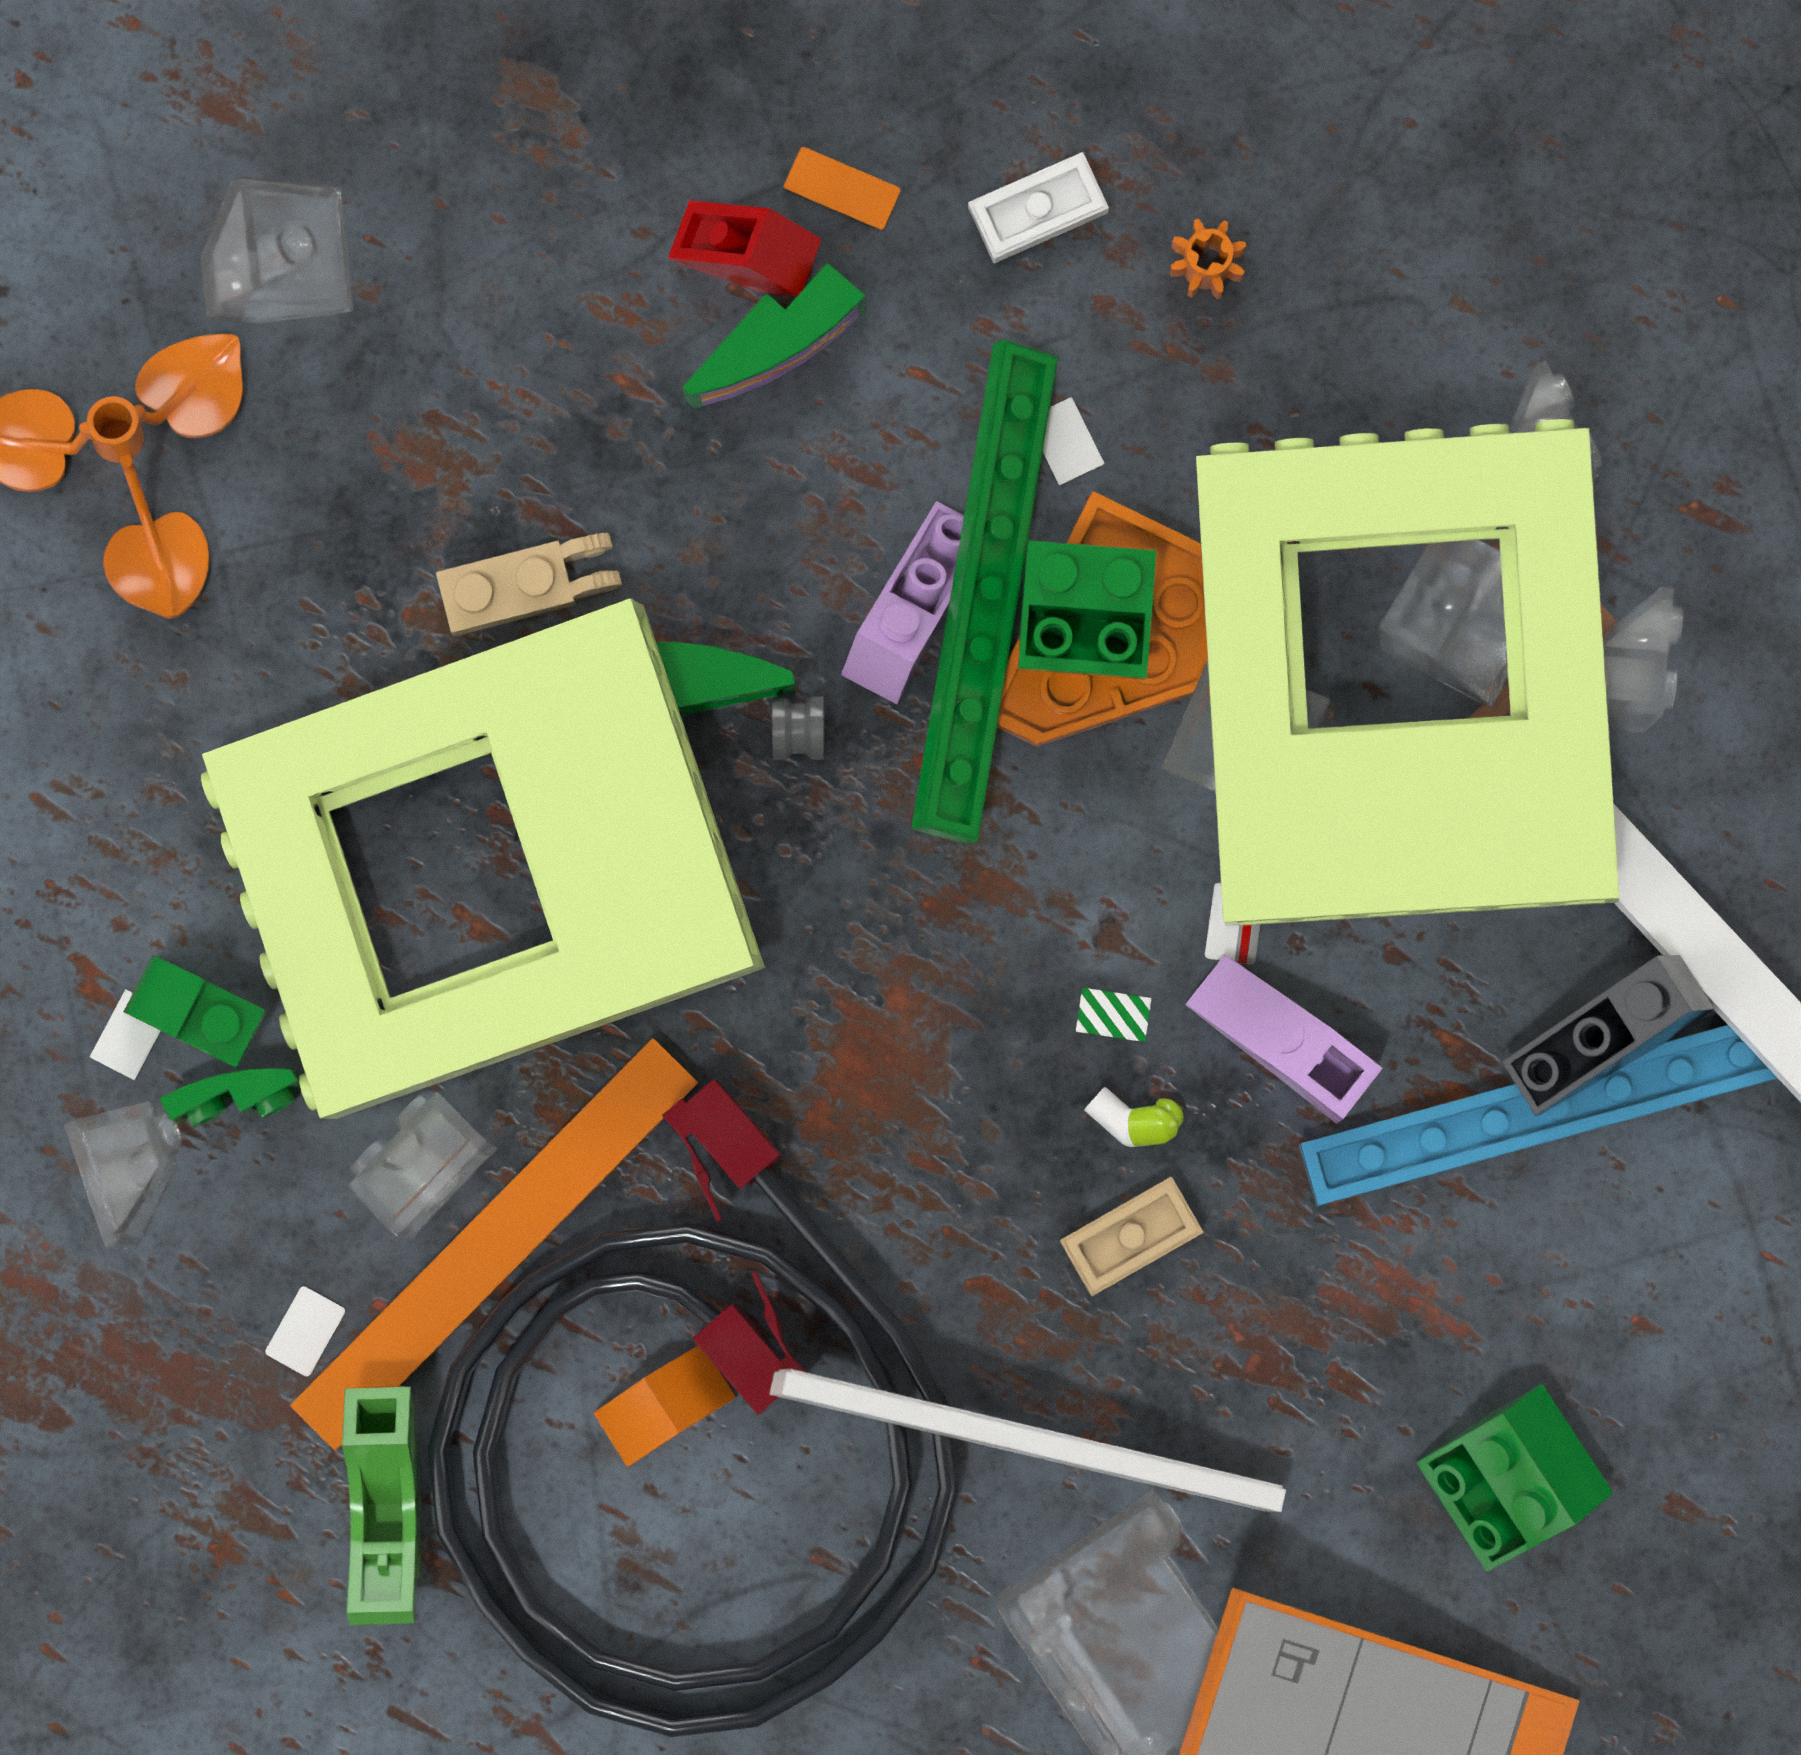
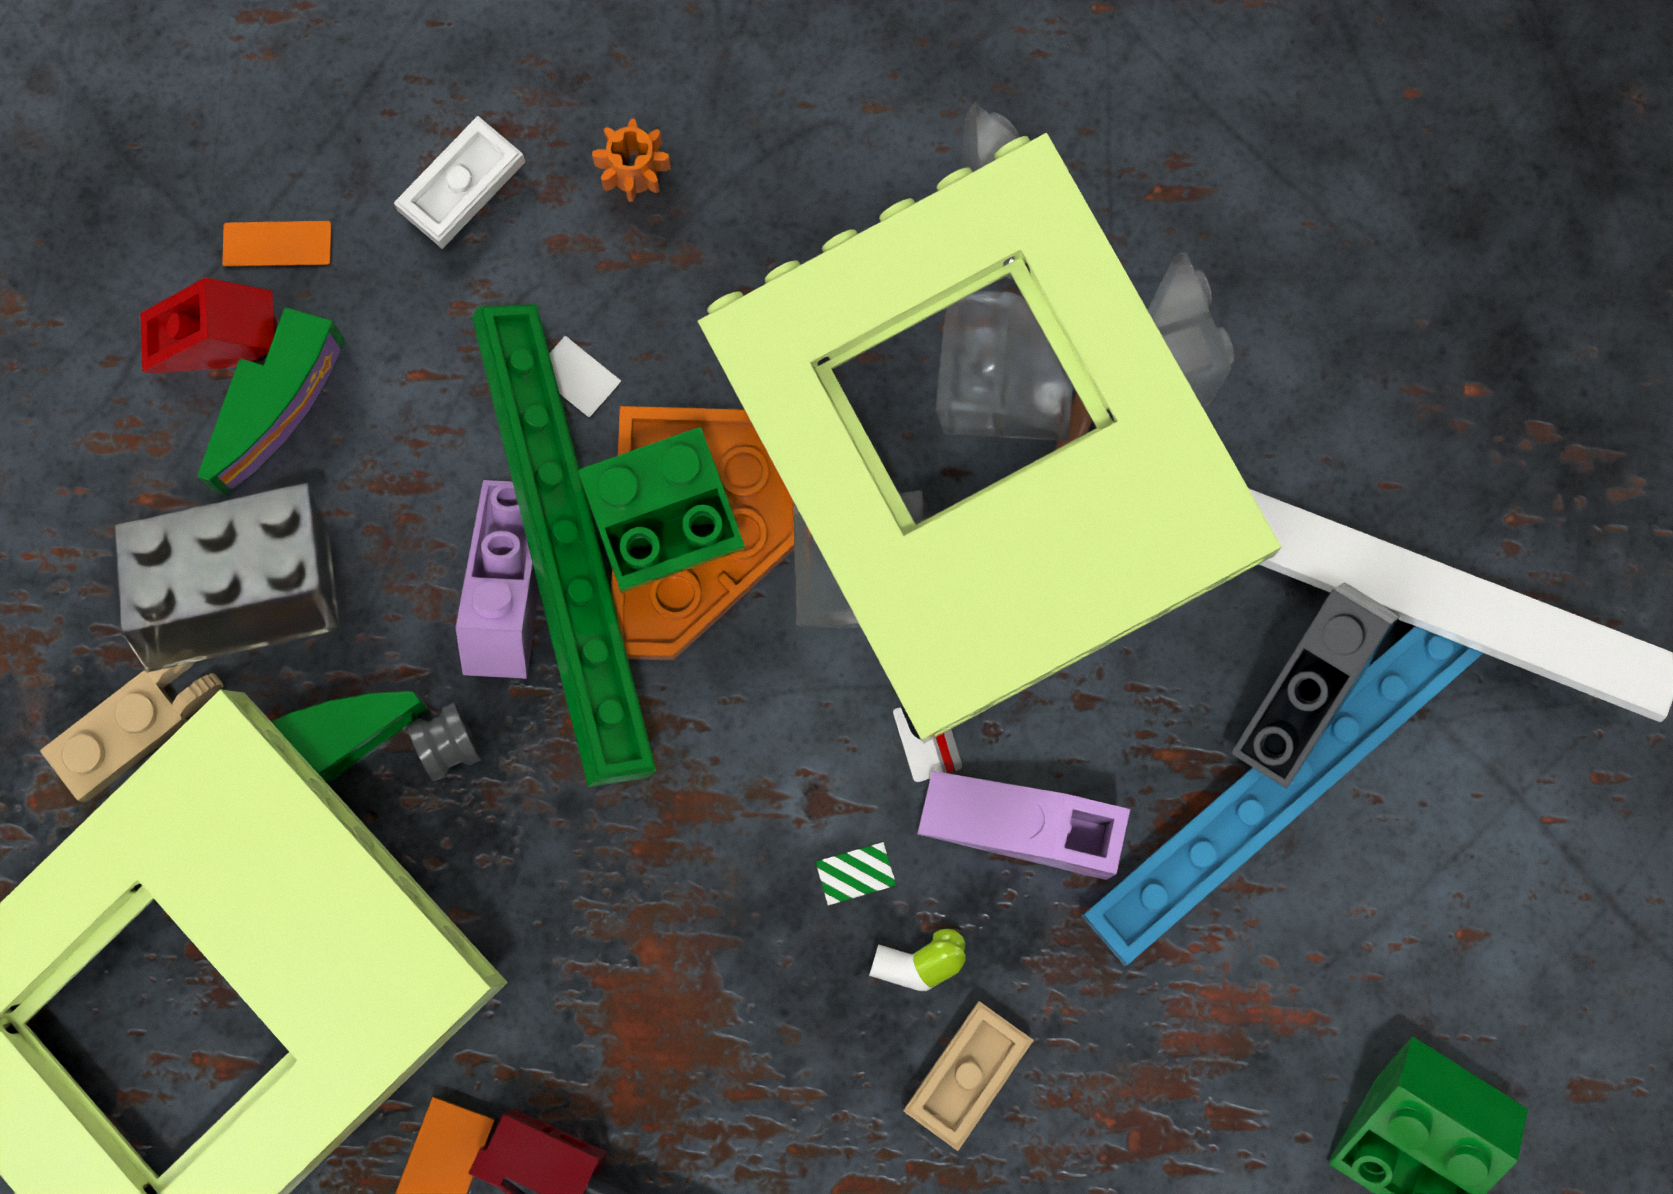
camera: 30 degrees left, 5 degrees down
none -> clear smoke brick [115,483,340,672]

